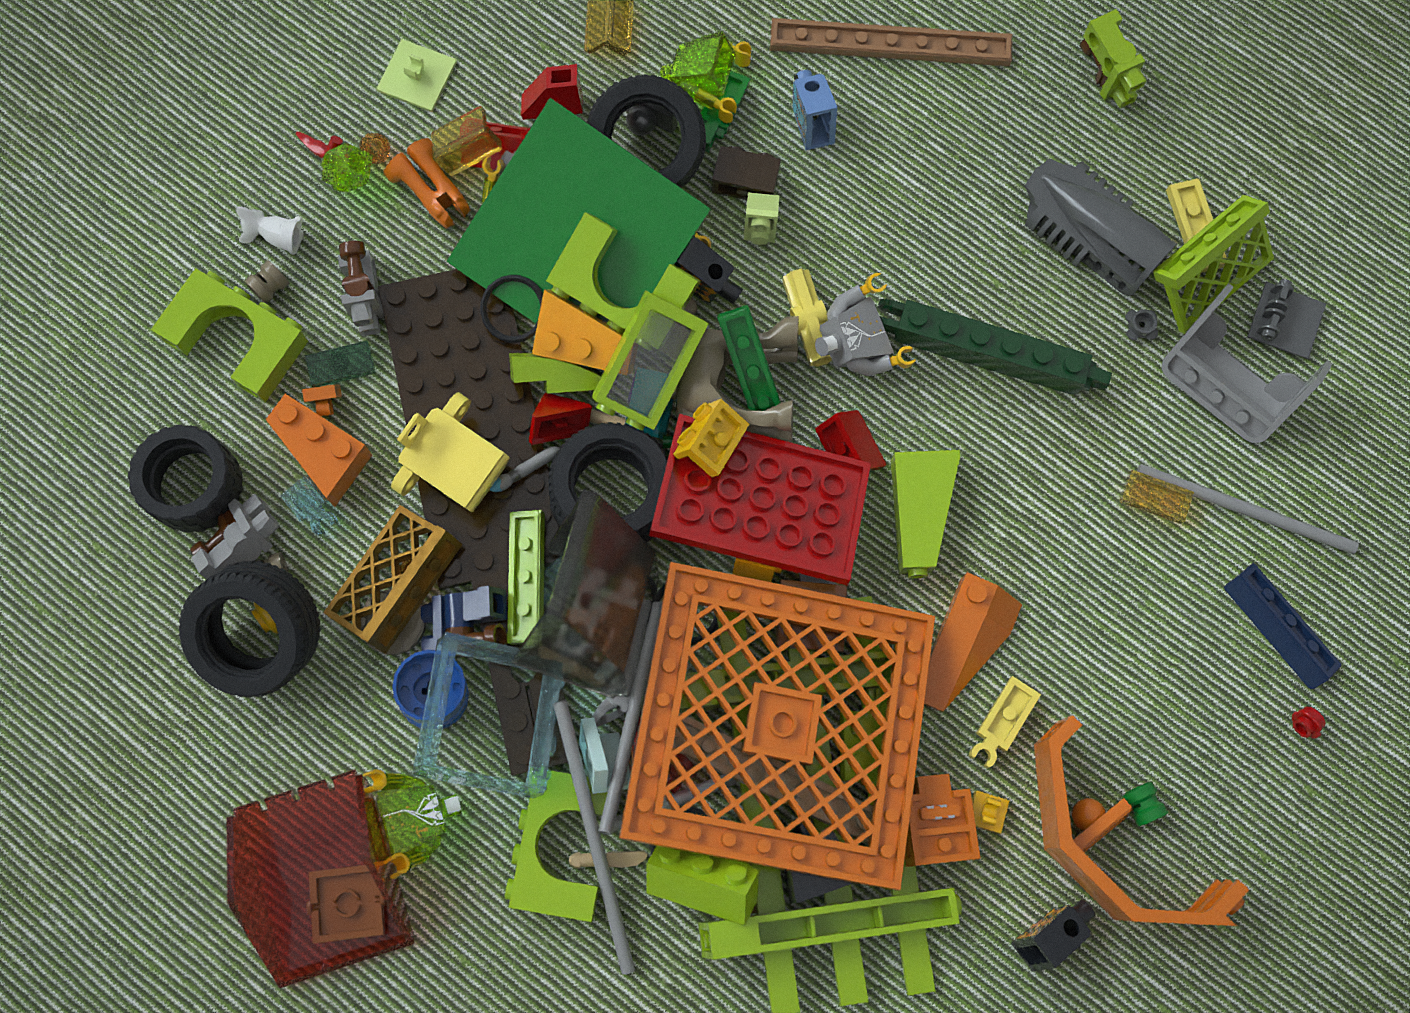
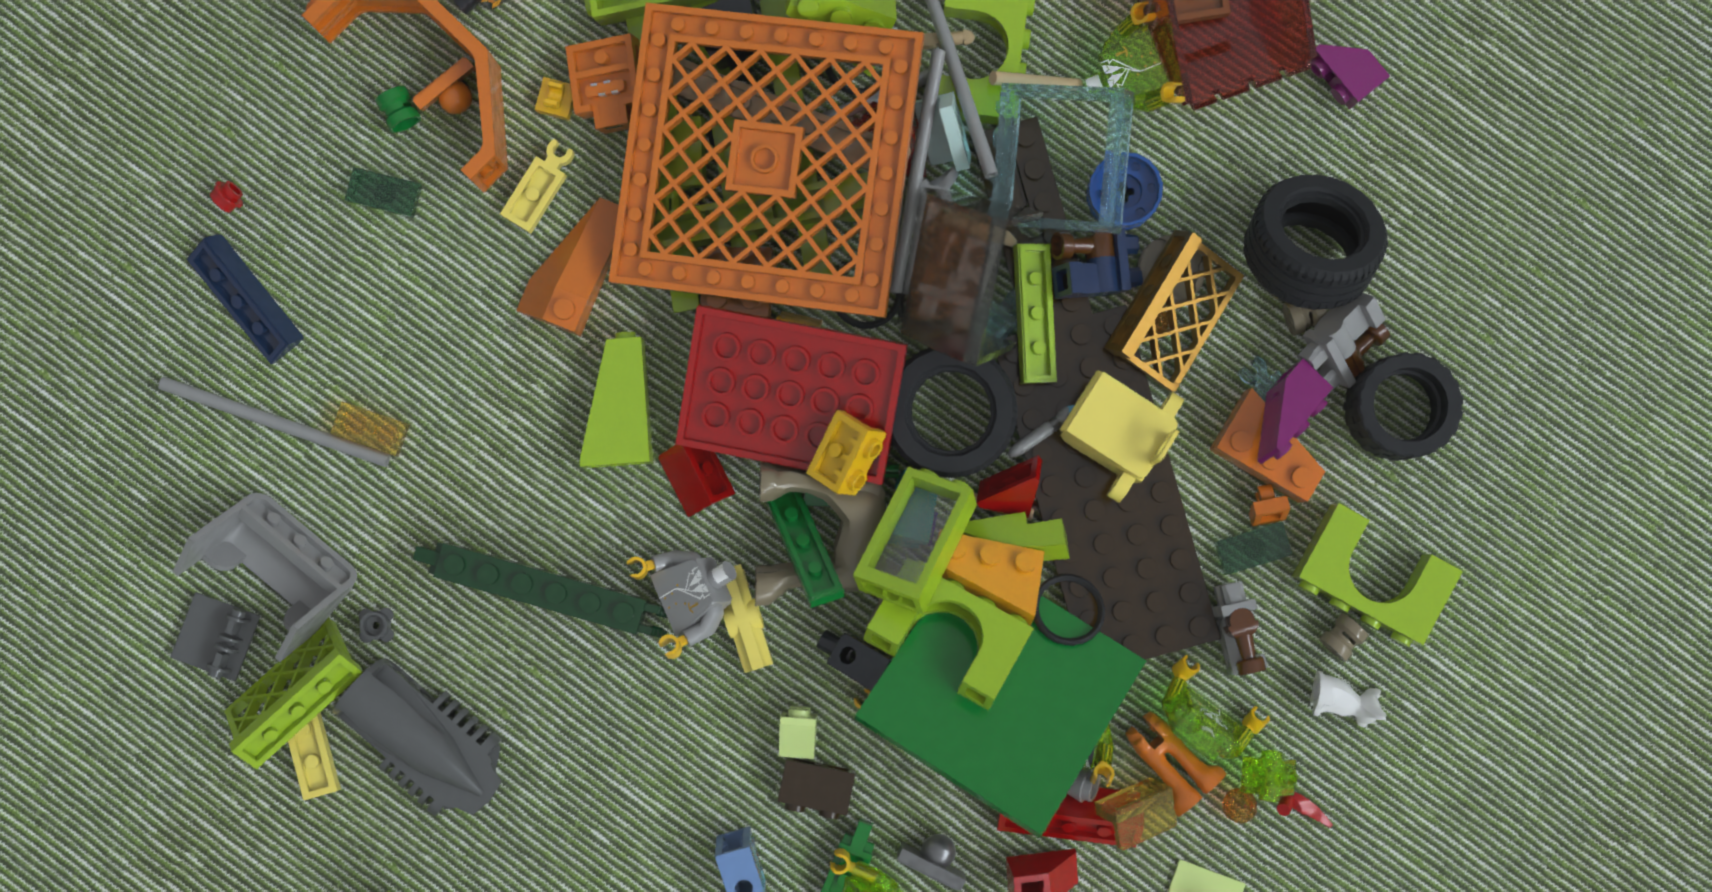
camera: 175 degrees left, 10 degrees up
black tyre [587,75,706,188] -> none
none -> clear green plate [344,167,422,218]
none -> tan bar [989,71,1083,93]
none -> clear neon green torso [1162,655,1270,762]
none -> magenta slope [1257,358,1333,464]
none -> magenta slope [1306,44,1390,110]

